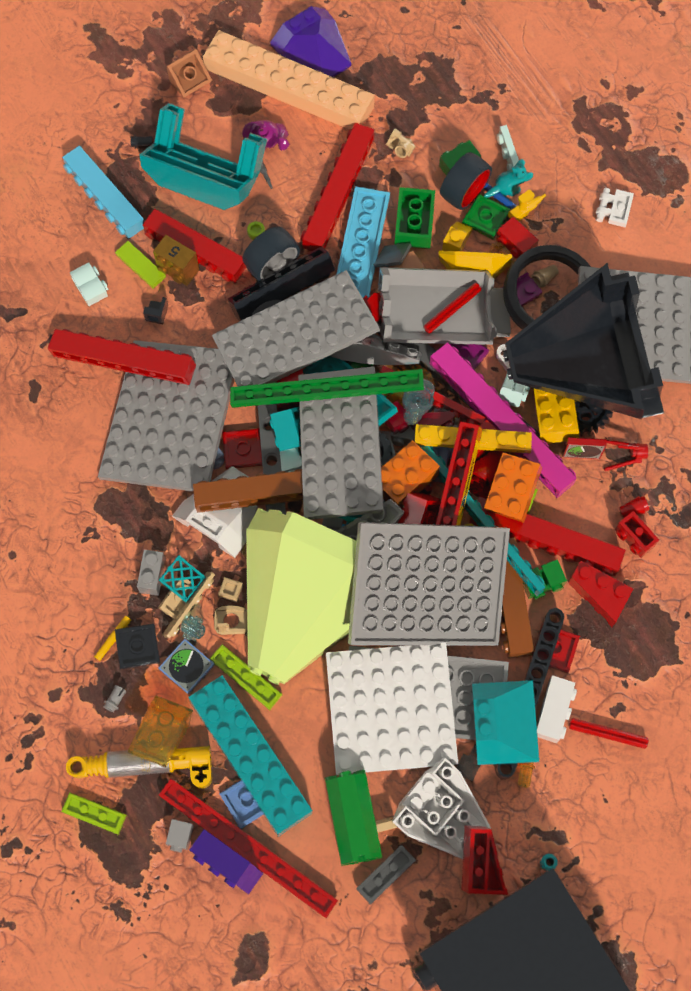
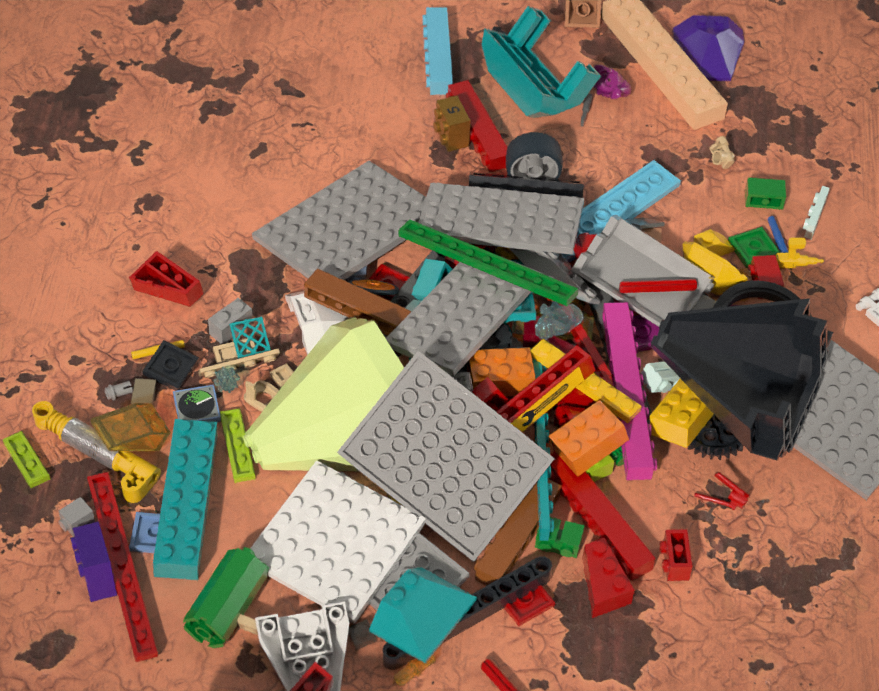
camera: 35 degrees right, 20 degrees down
red brick [47,329,196,385] -> none
light aqua brick [69,262,109,306] -> none
lime tile [115,241,166,289] -> none
black panel [143,297,169,325] -> none
red brick [300,123,375,251] -> none
dark grey plate [356,845,416,905] -> none
green brick [394,187,435,249] -> none
black wheel [440,152,492,210] -> none
teal animal [484,159,533,198] -> none
white brick [537,675,577,743] -> none
tile [562,437,607,459] -> none
red cone [619,496,649,518] -> none
none -> red wedge [129,251,204,307]
none -> dark tan tile [129,379,156,417]
none -> wheel [348,279,399,295]

